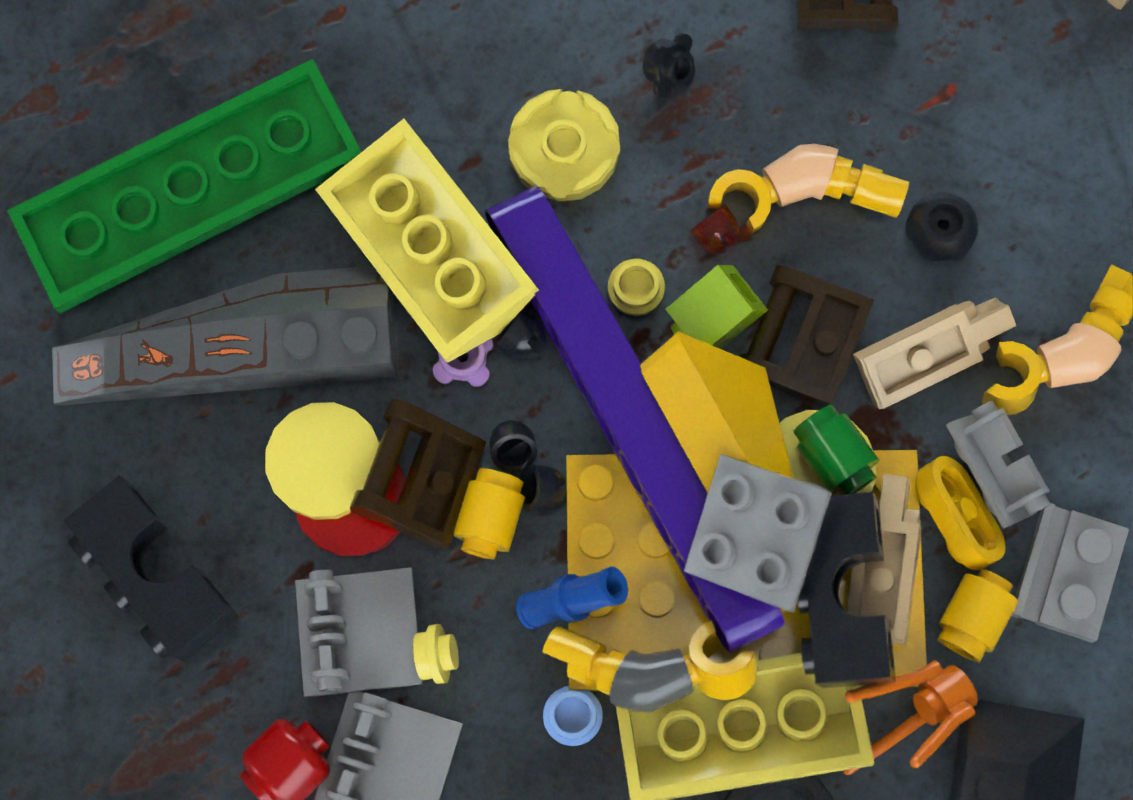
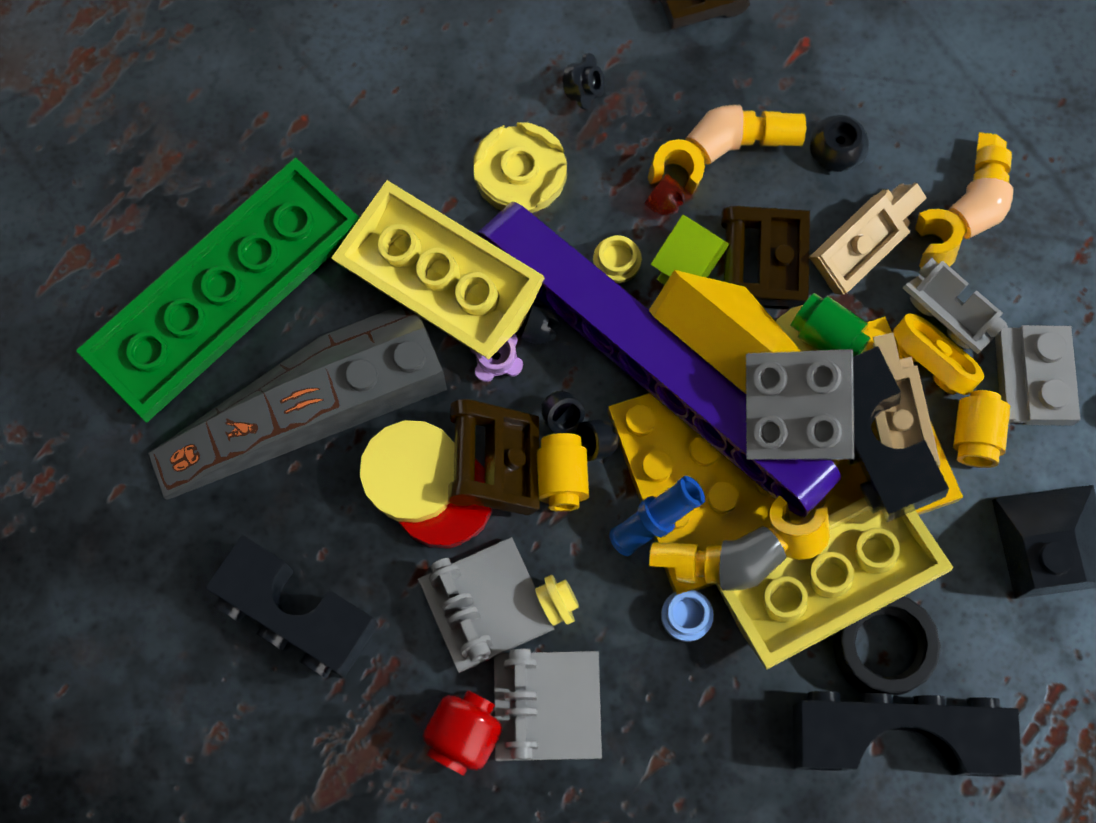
camera: 25 degrees left, 5 degrees down
orange plant [842,660,978,775] -> none

